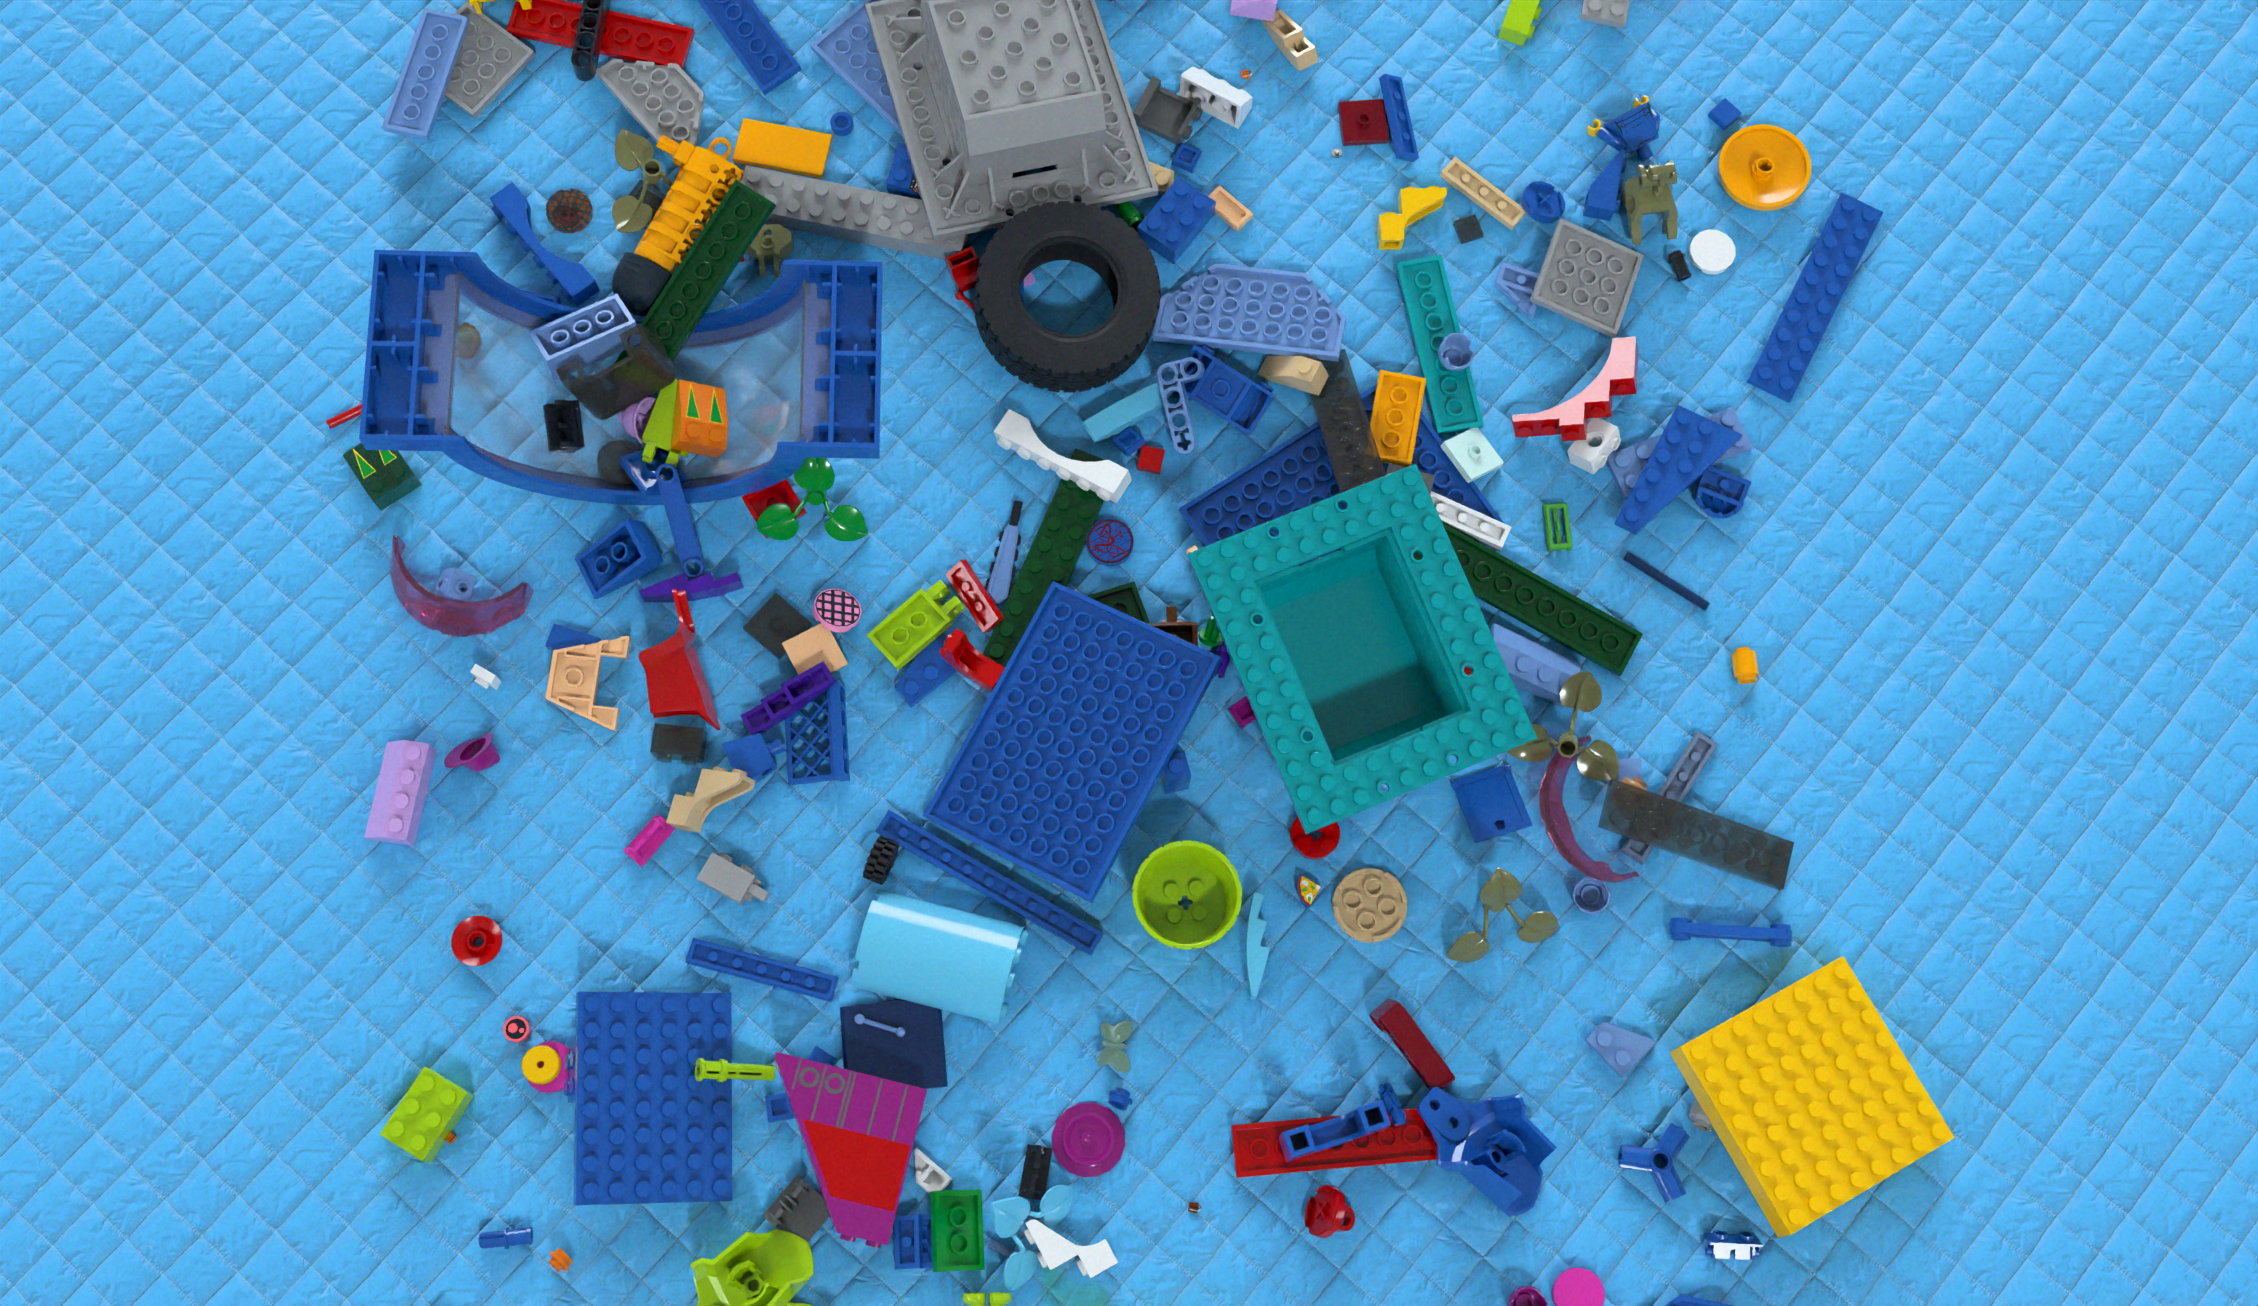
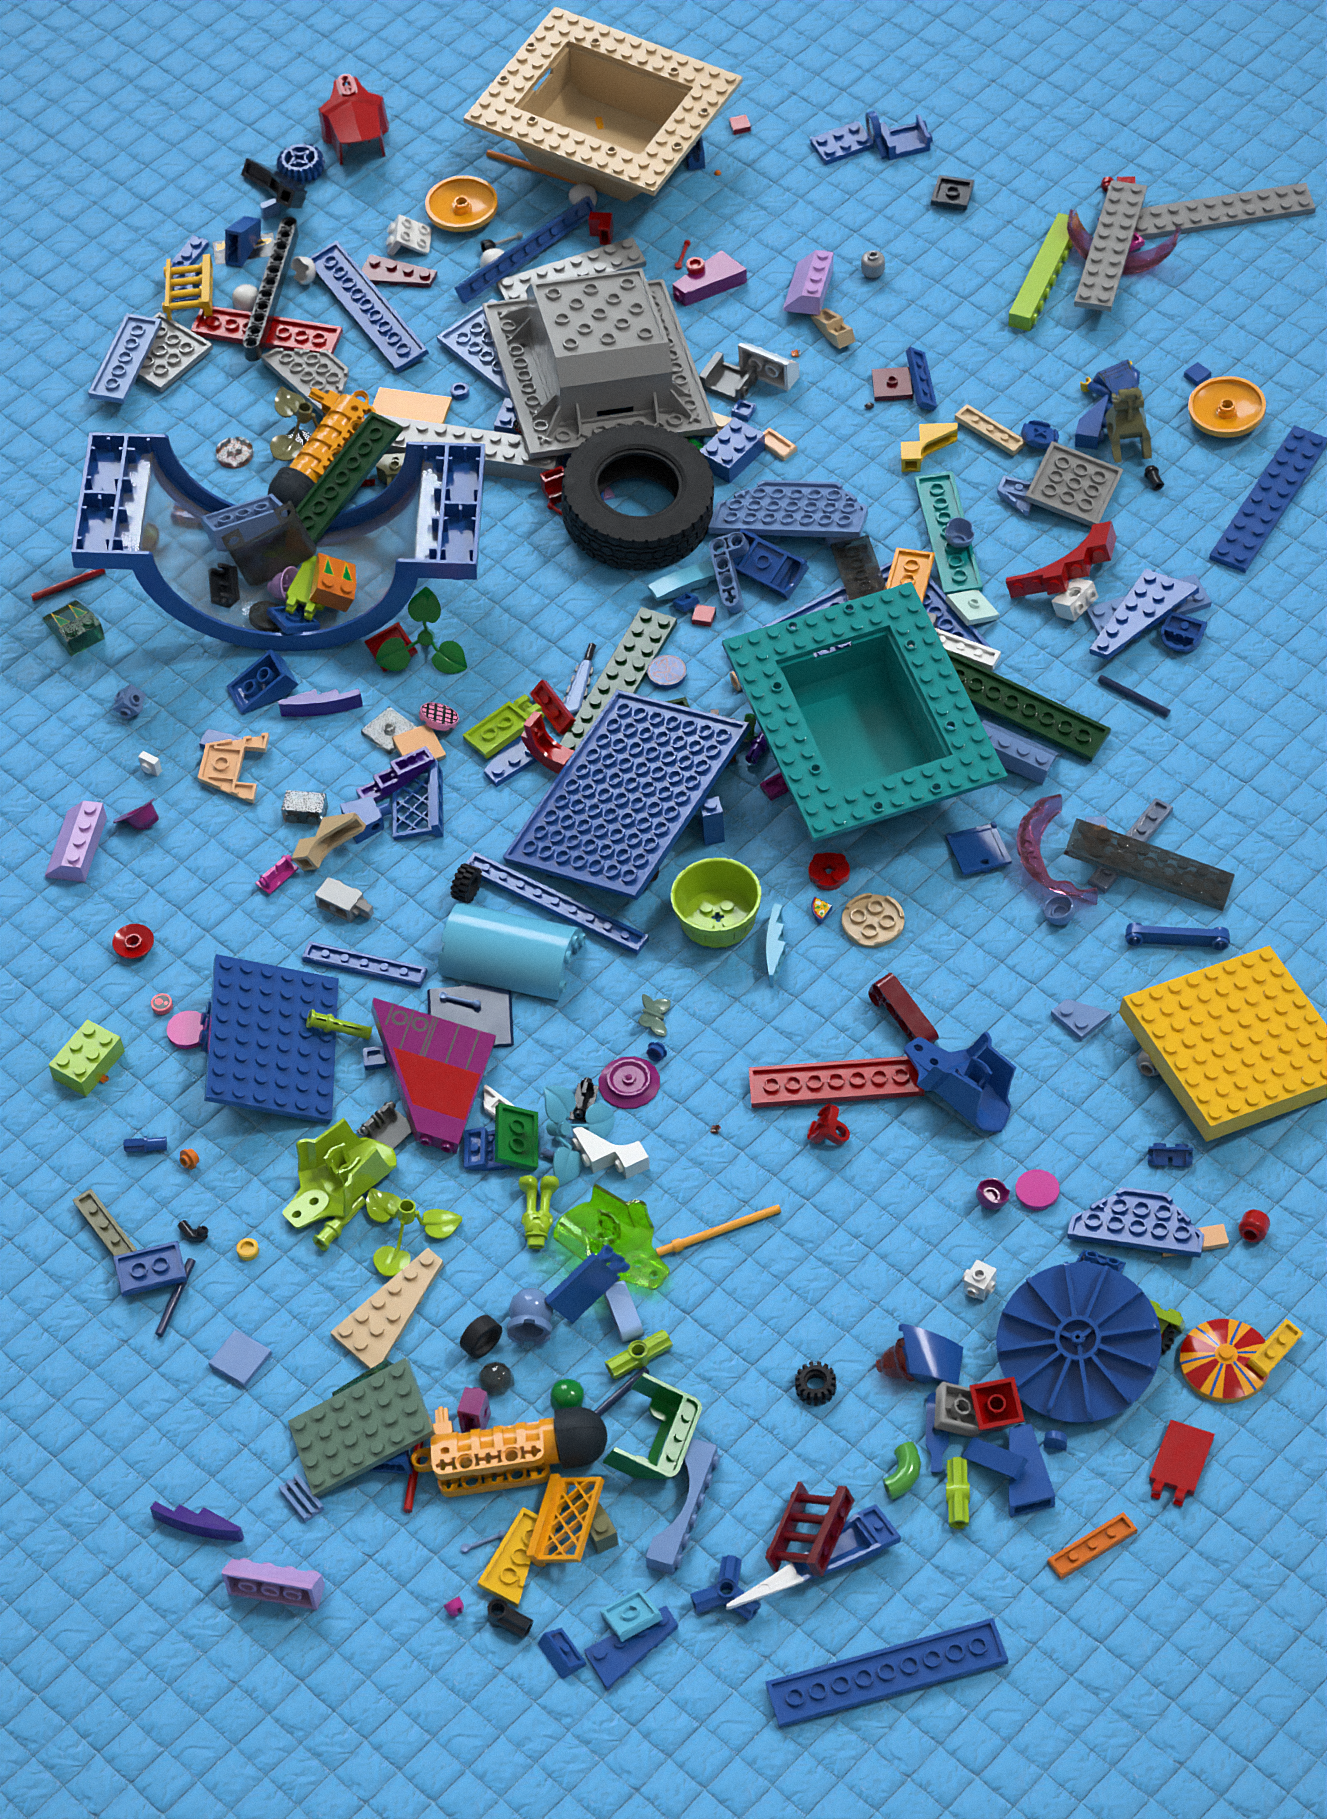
camera: 10 degrees right, 20 degrees down
windscreen [390,535,534,637] -> none
blue arch [490,182,600,306] -> none
yellow piece [521,1045,561,1085] -> none
red piece [639,589,721,731] -> none
blue piece [655,463,705,579] -> none
white arch [994,409,1132,503] -> none
tan slope [1257,356,1329,396] -> none
blue arch [1278,1100,1391,1162] -> none
blue axle [1378,1083,1406,1126] -> none
olive plant [1446,867,1560,962] -> none
clear smoke tile [1453,214,1484,244] -> none
olive plant [1507,671,1619,782] -> none
bright green tile [1542,503,1573,552] -> none
blue piece [1618,1123,1690,1202] -> none
white tile [1689,229,1736,275] -> none
light orange brick [1731,647,1759,684] -> none

